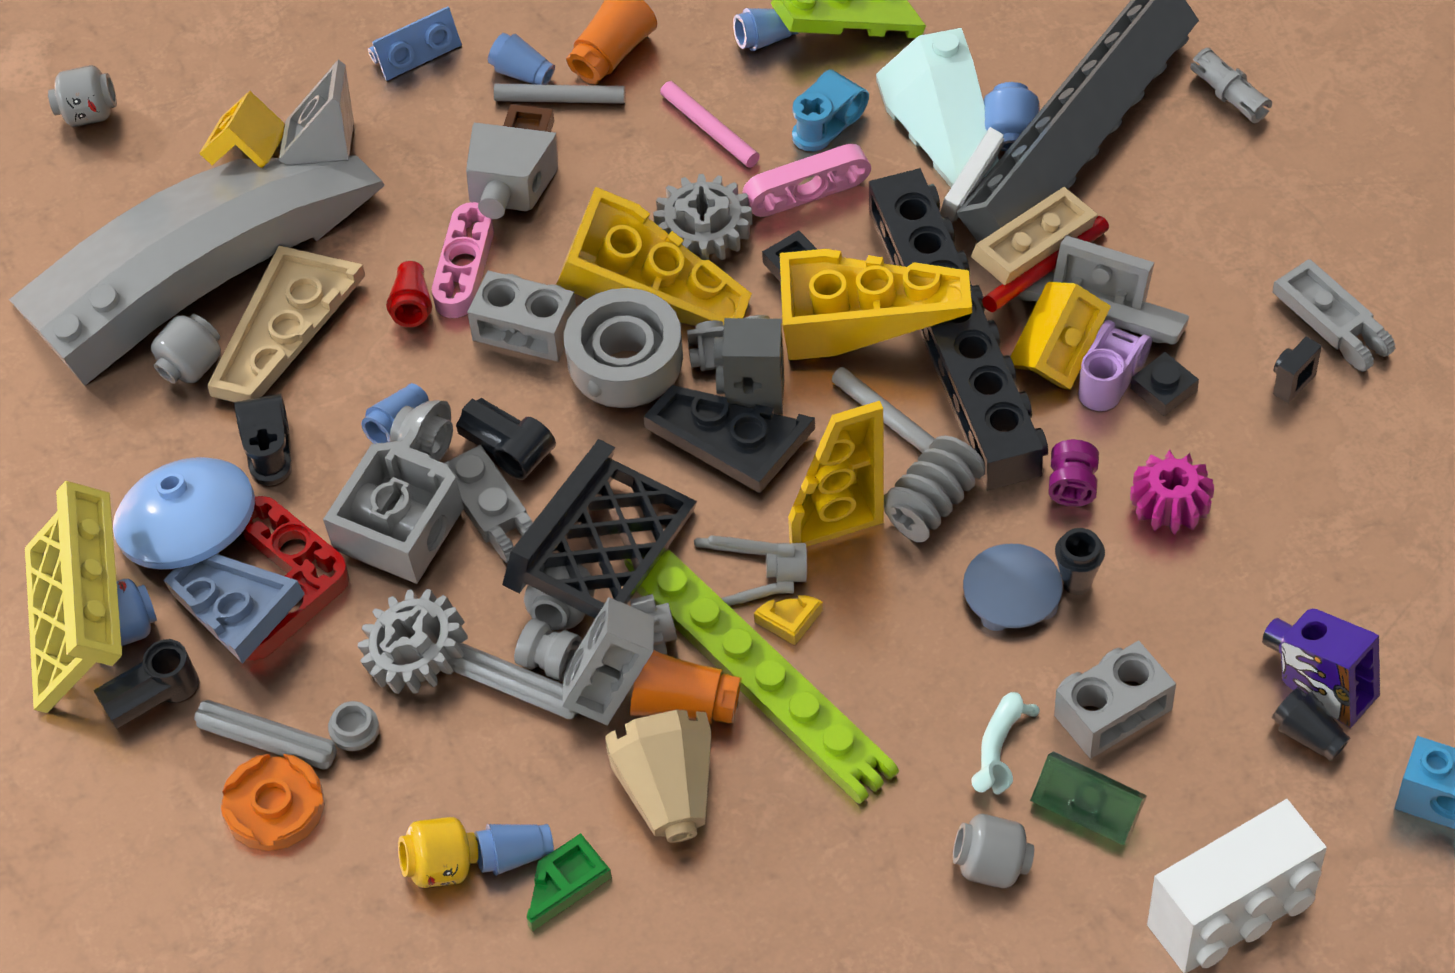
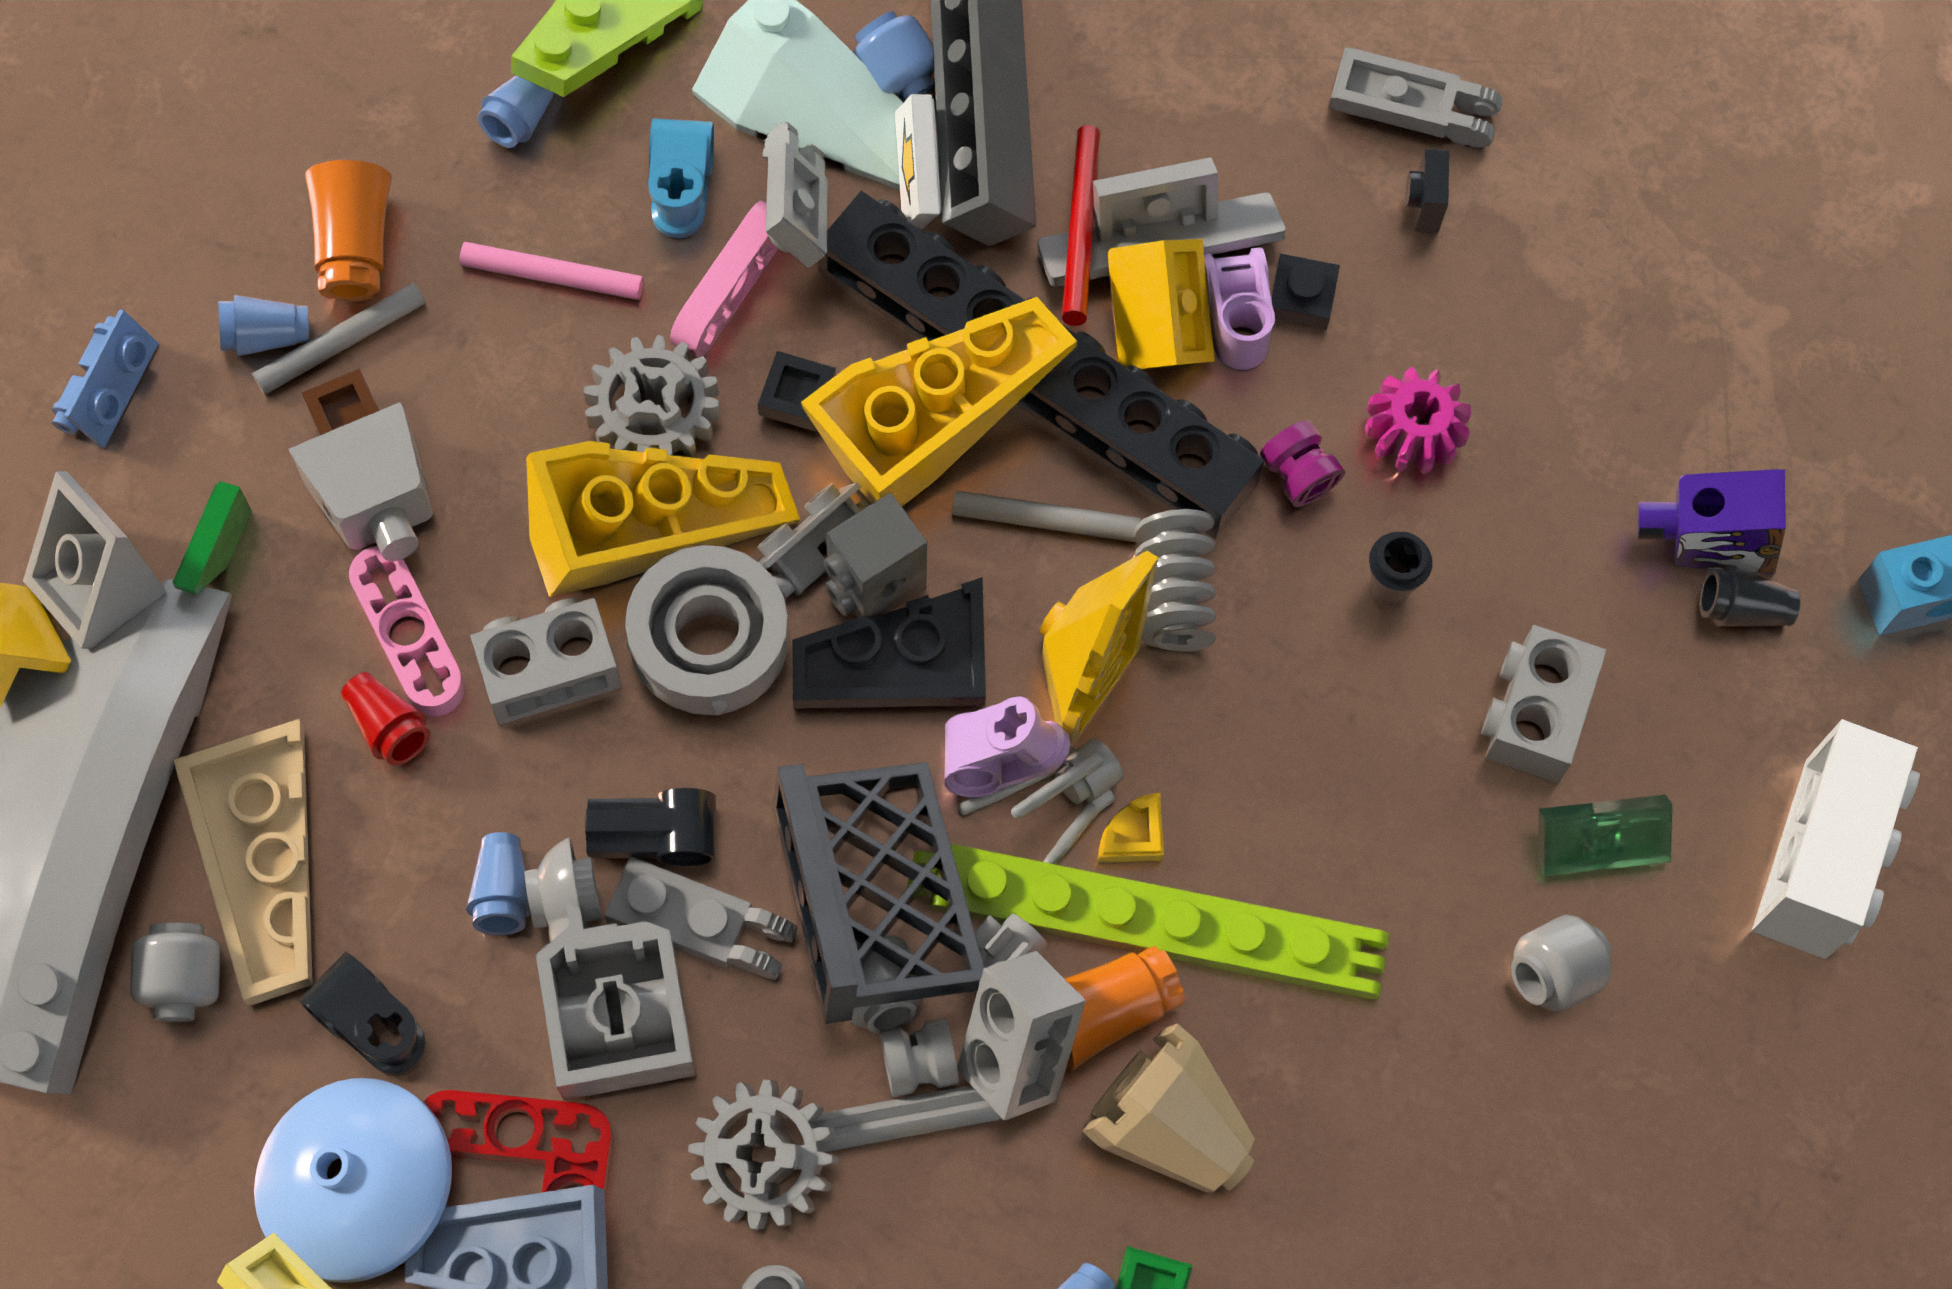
camera: 45 degrees left, 15 degrees up
sand blue dish [963,544,1062,631] -> none
tan plate [971,187,1098,285] -> none
light aqua piece [972,692,1040,795] -> none
none -> green tile [172,481,252,595]
none -> light grey hinge [763,121,828,268]
none -> lavender piece [945,696,1070,797]

